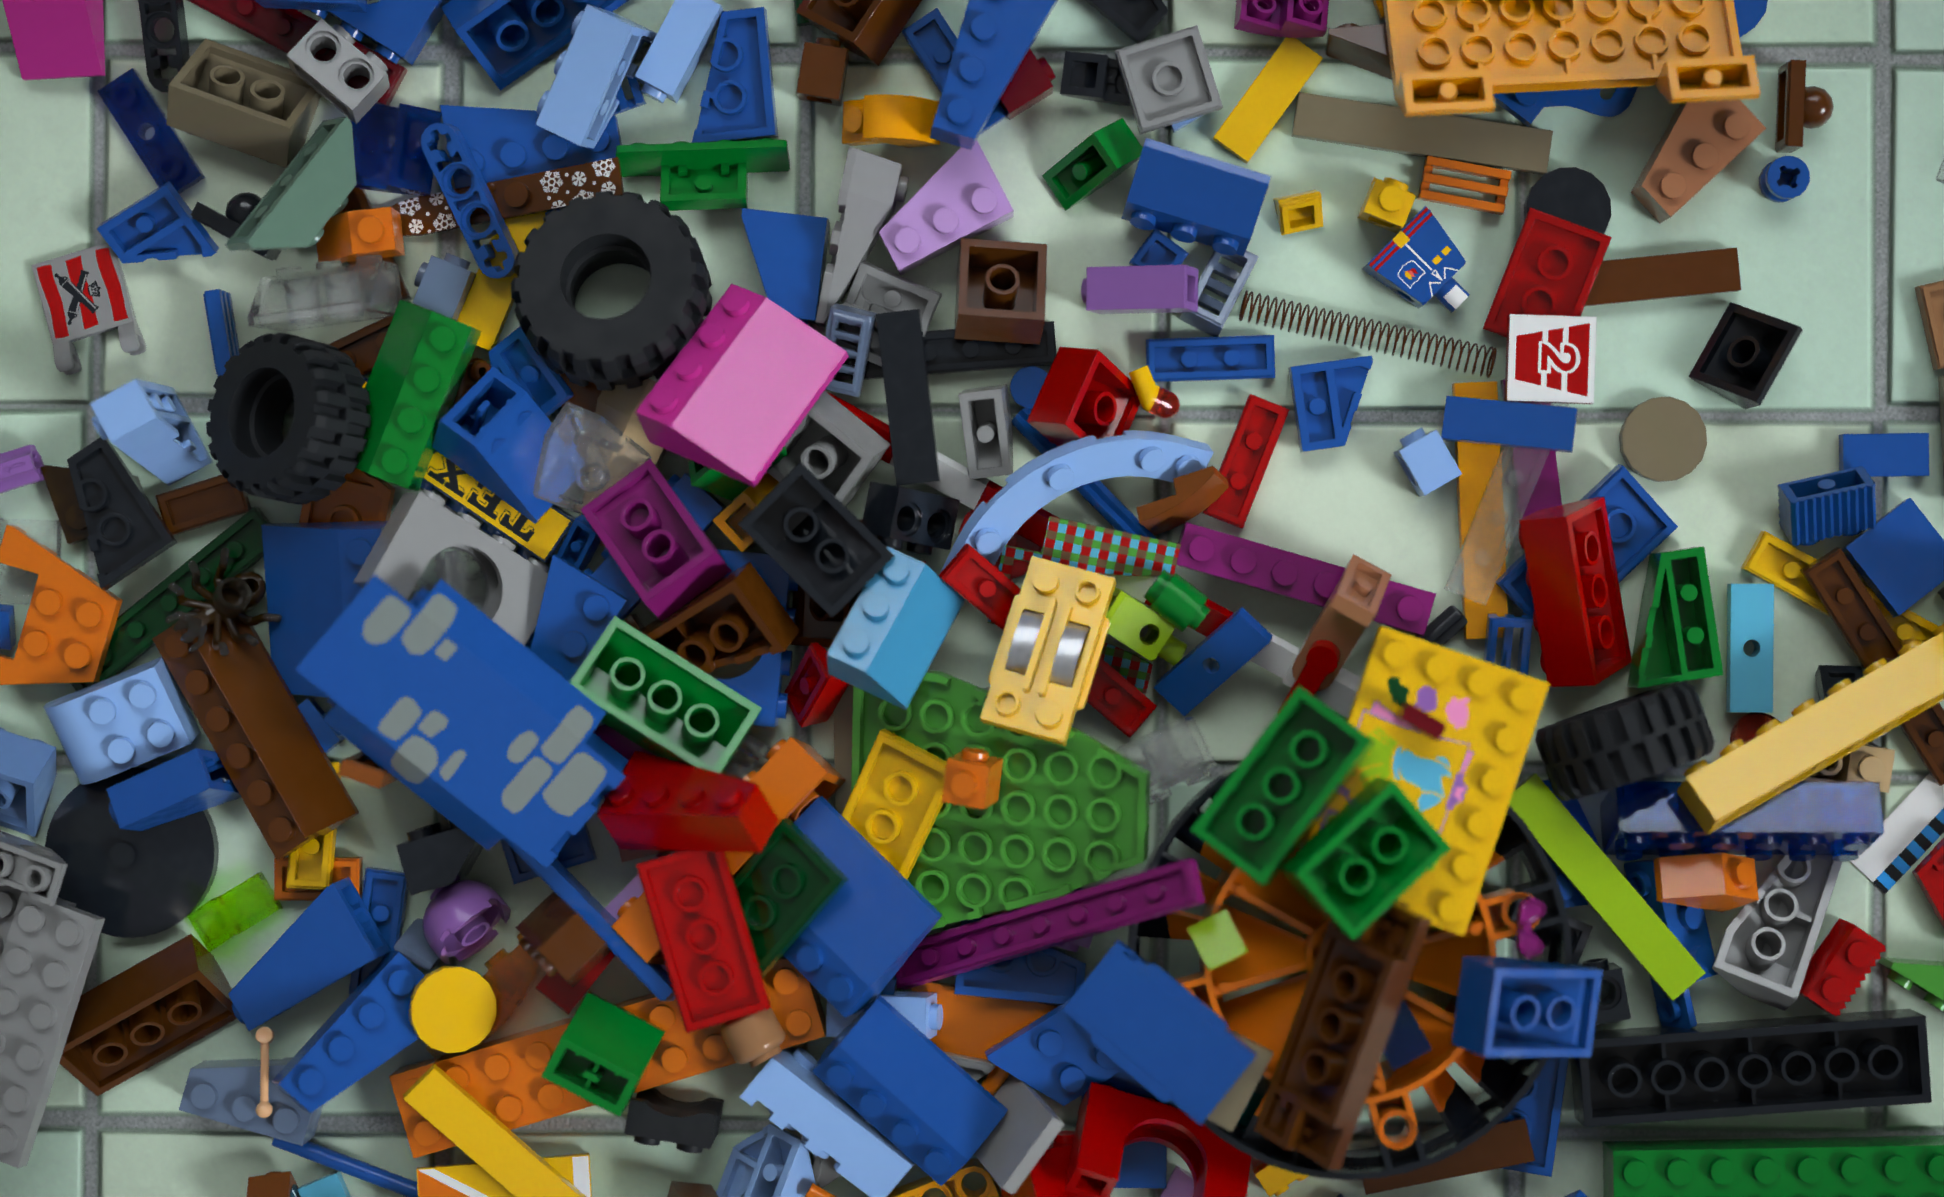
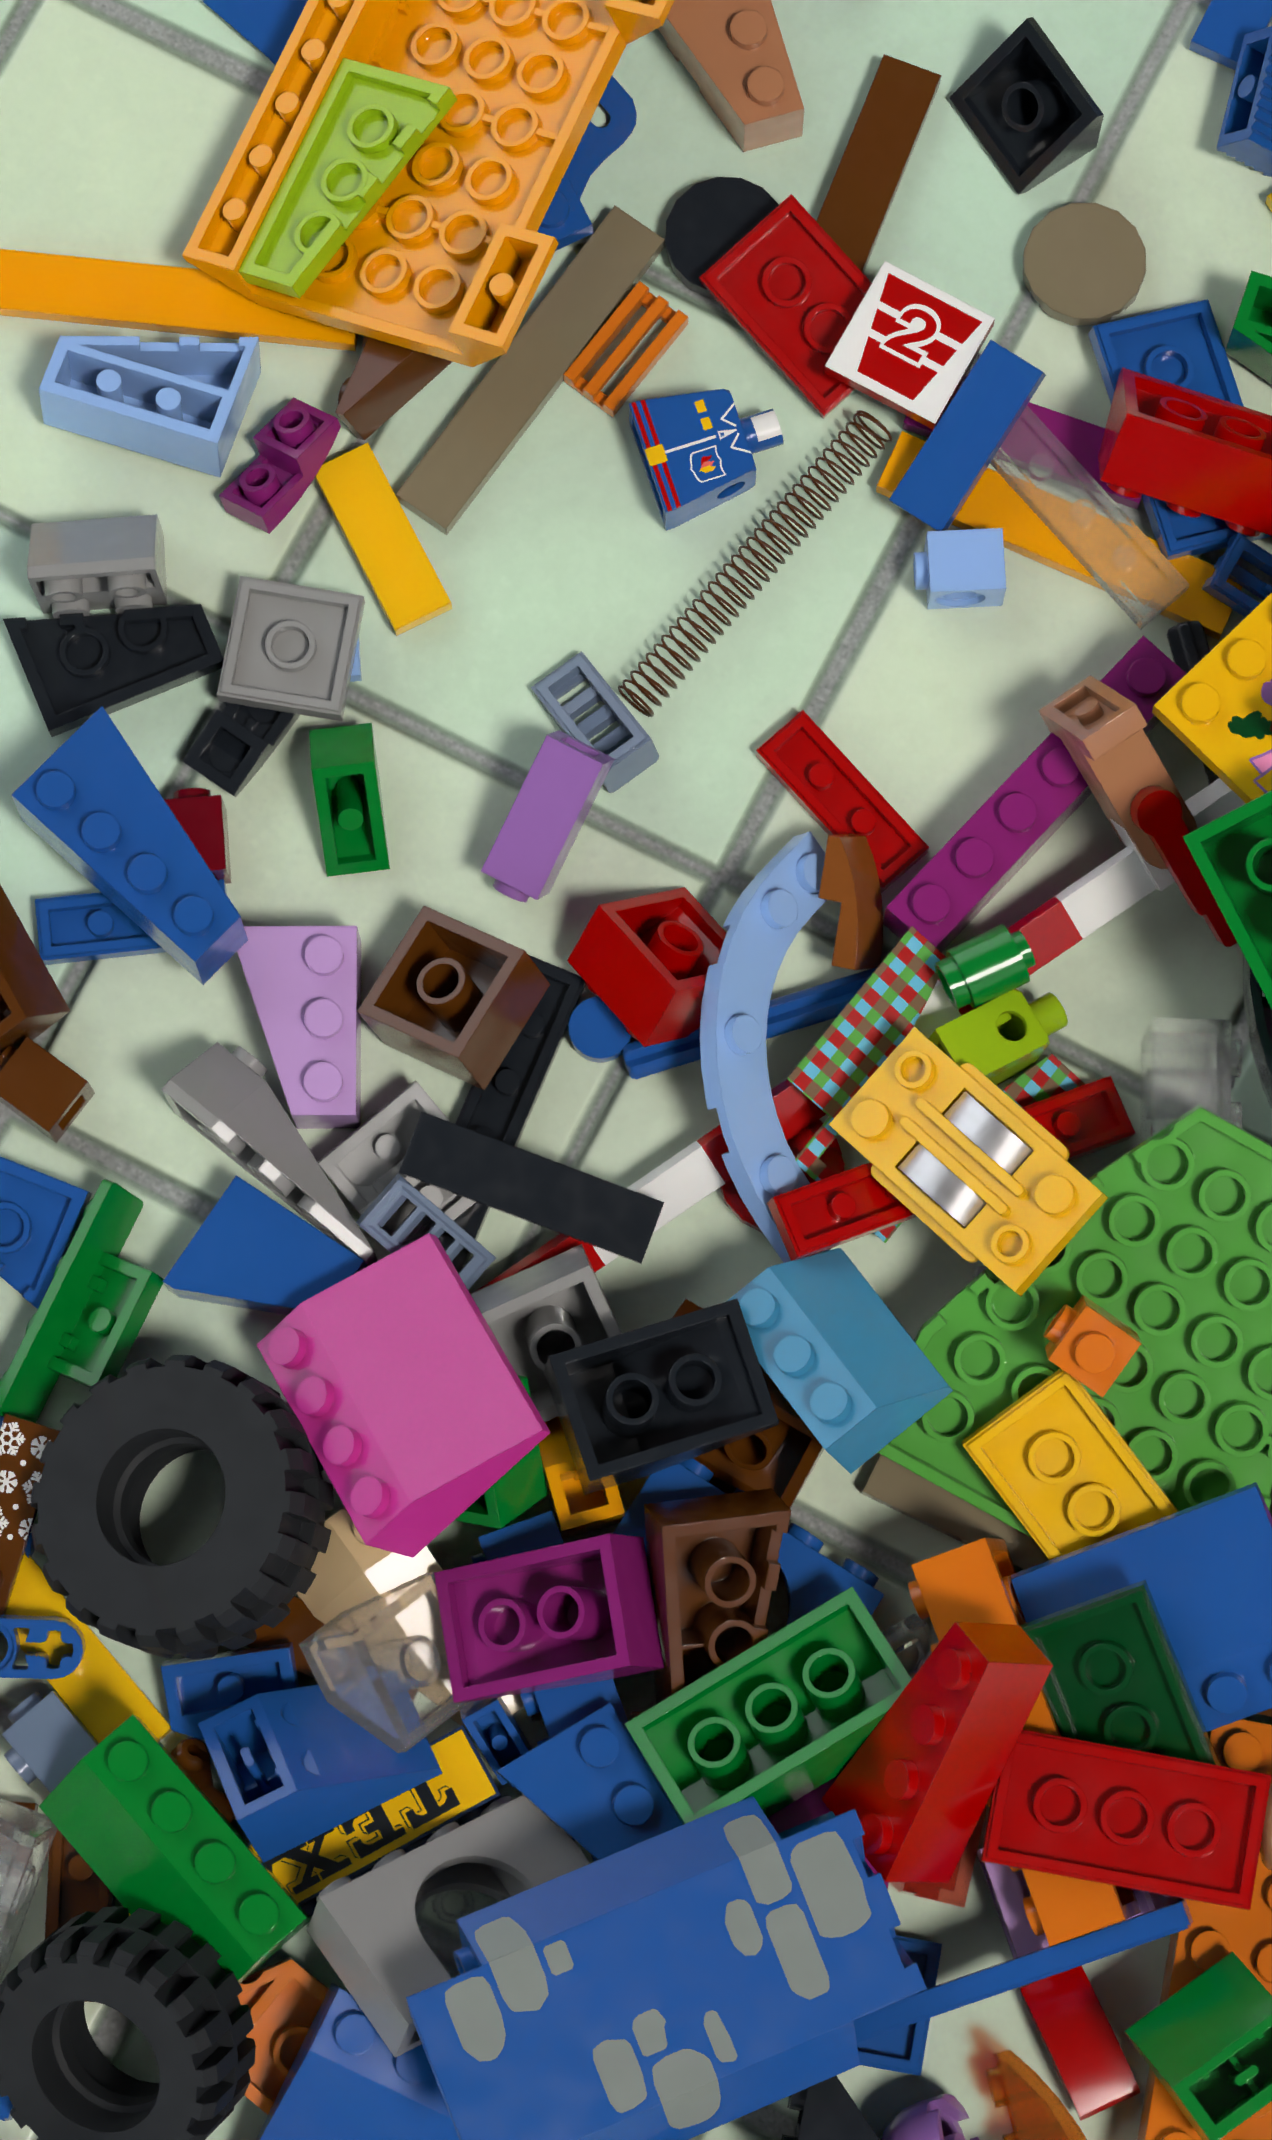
camera: 55 degrees left, 10 degrees down
reddish brown wedge [515,892,610,987] -> none
red slope [784,642,849,728] -> none
light orange brick [842,94,940,148] -> none
black brick [862,481,960,555] -> none
light grey slope [958,384,1013,479] -> none
blue slope [1121,138,1271,256] -> none
arm [1128,365,1180,419] -> none
blue tile [1129,229,1189,266] -> none
blue tile [1145,335,1275,383] -> none
blue tile [1154,607,1273,716] -> none
yellow slope [1274,190,1323,235] -> none
blue wing [1288,356,1373,453] -> none
yellow brick [1357,177,1416,234] -> none

